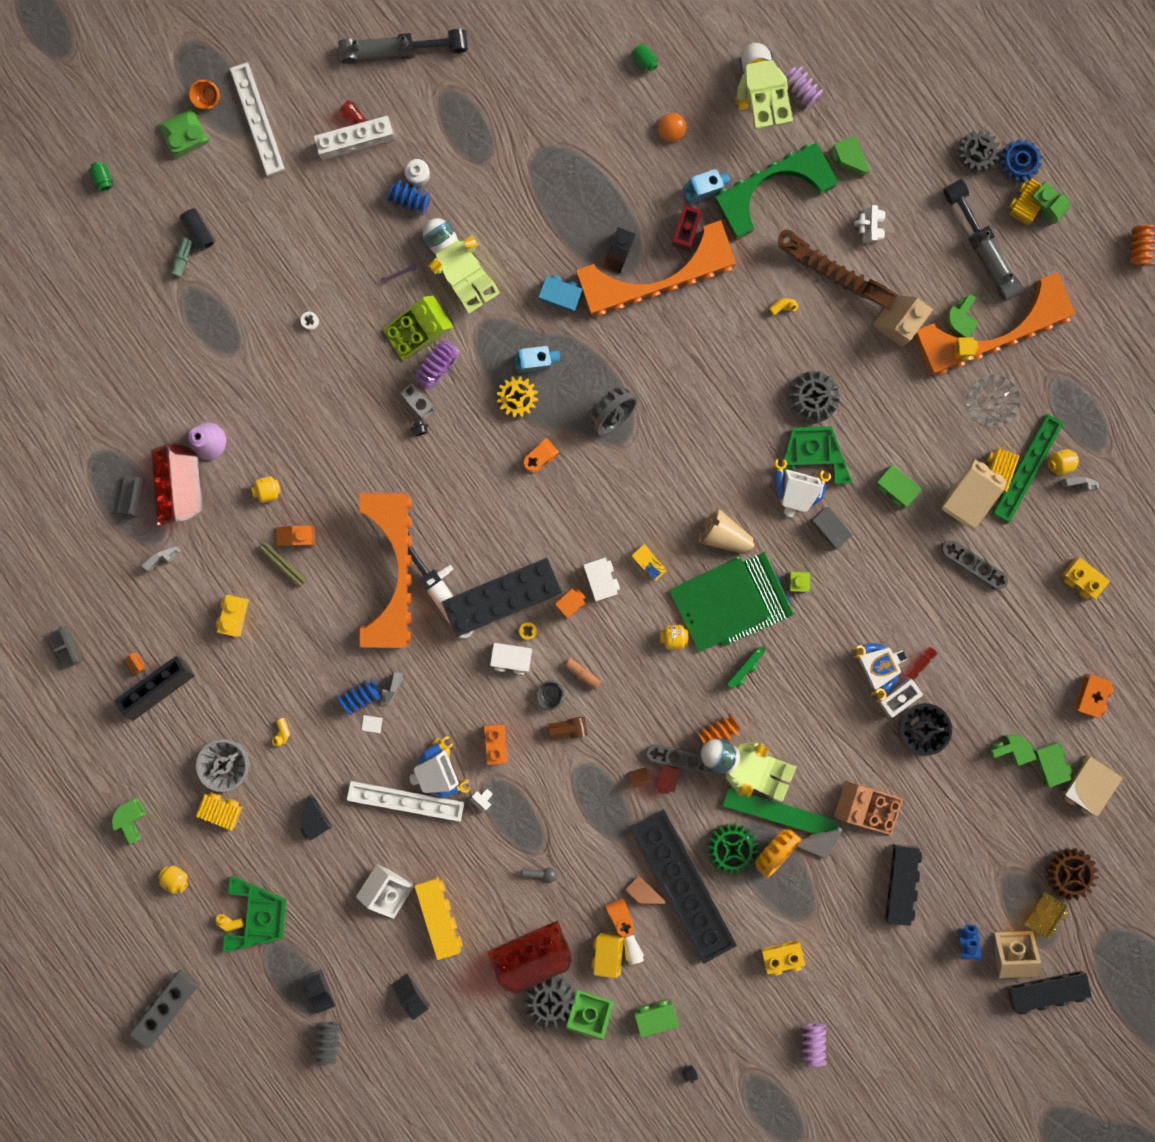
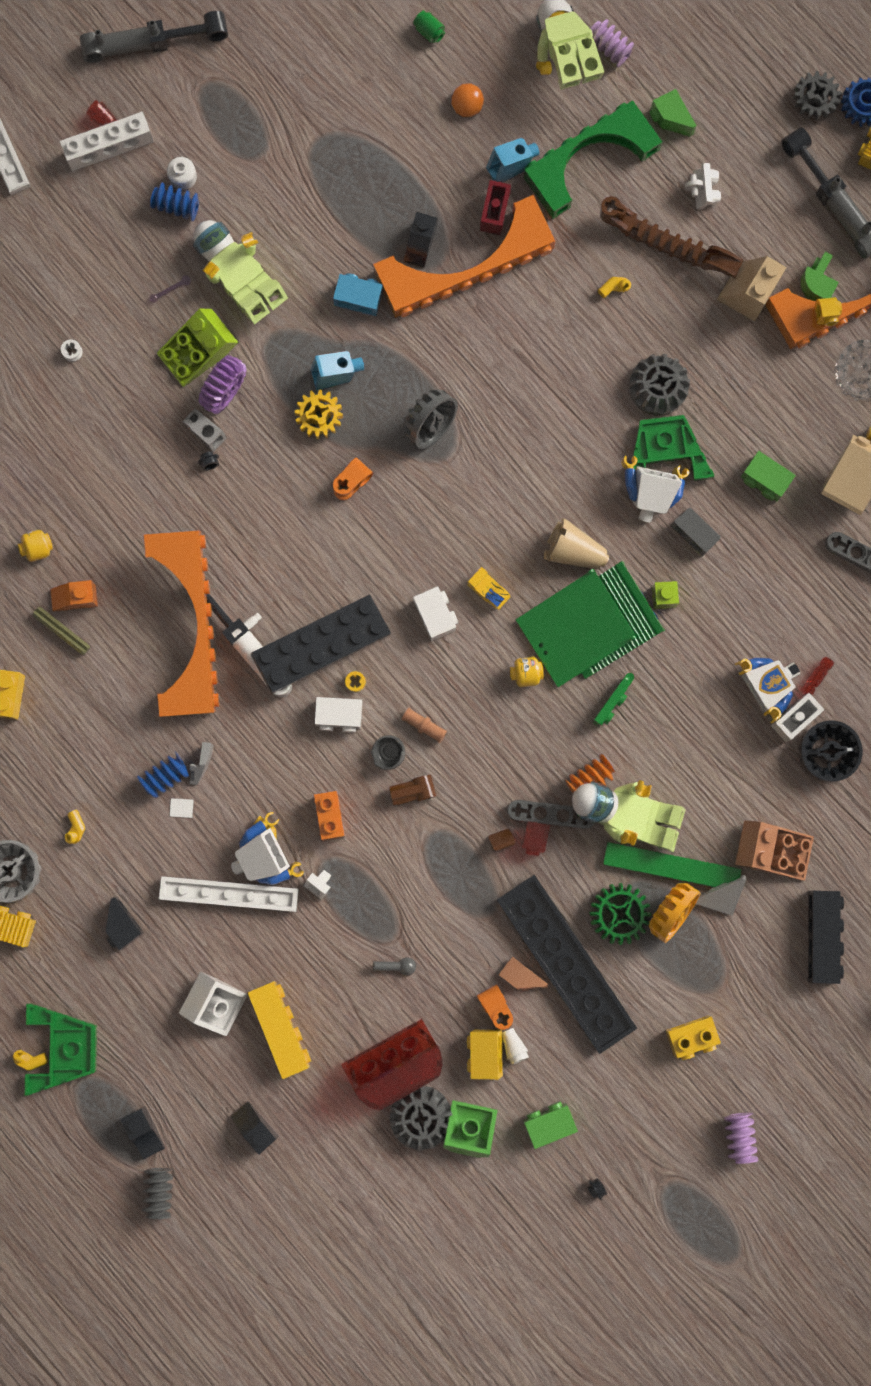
camera: 10 degrees left, 5 degrees down
orange brick [555,588,586,618] -> none

